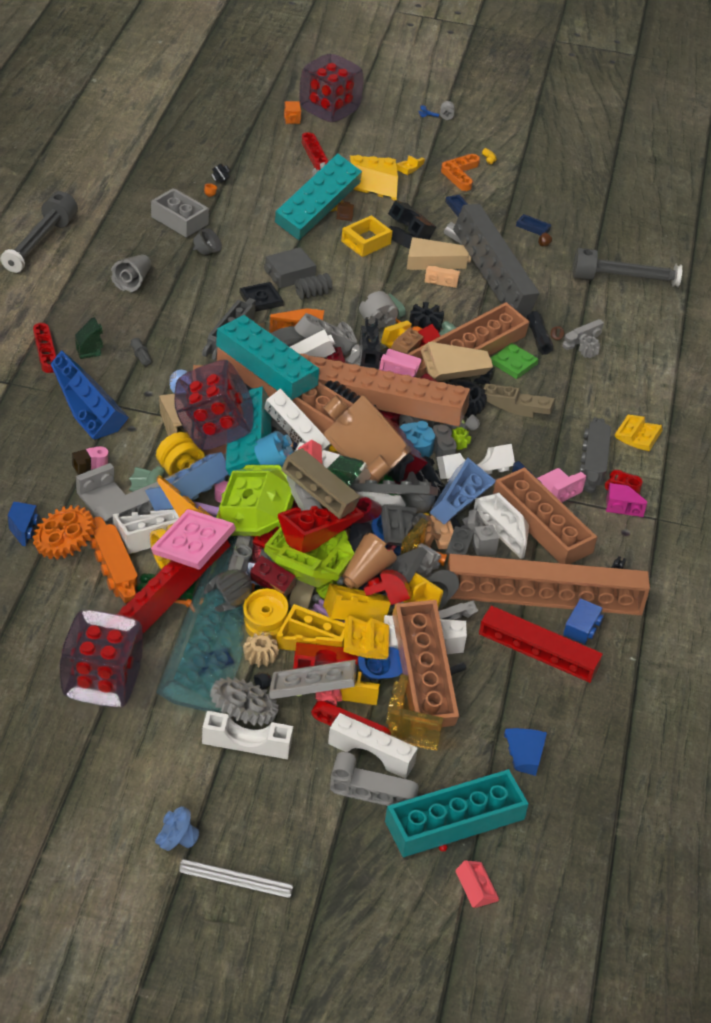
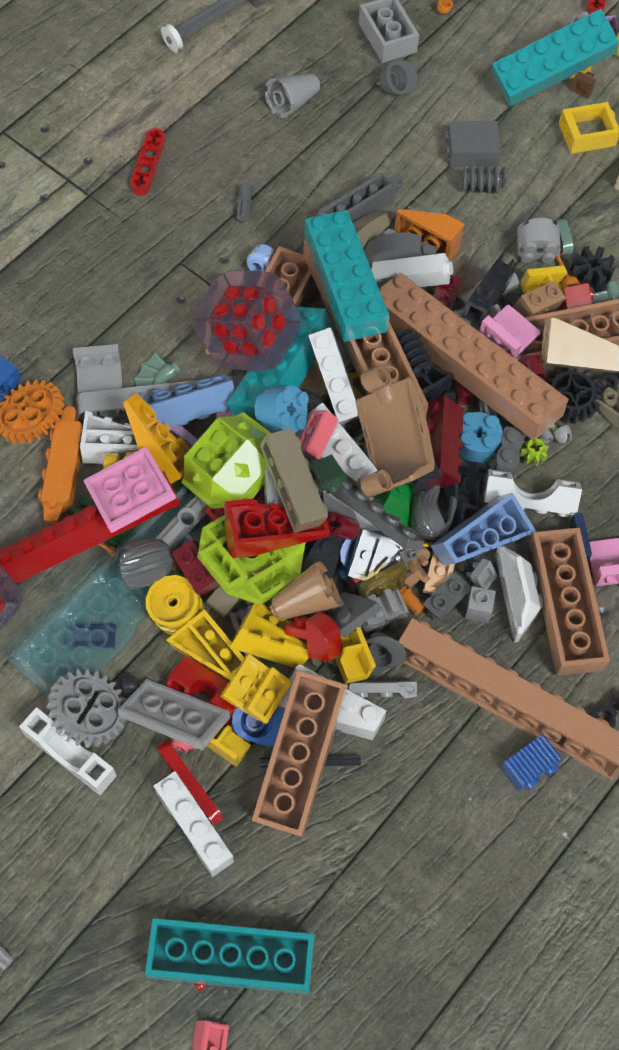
camera: 30 degrees right, 20 degrees up
blue wedge [51,350,129,440] -> none
leg [72,446,108,475] -> none
clear green slope [75,317,103,359] -> none
yellow wheel [156,432,205,476] -> none
black tile [239,282,284,312] -> none
tan gear [243,633,279,668] -> none
light grey beam [294,313,357,355] -> none
light grey beam [330,752,419,806] -> none
clear yellow bracket [386,674,443,751] -> none
red brick [479,605,603,683] -> none
blue slope [504,728,547,776] -> none

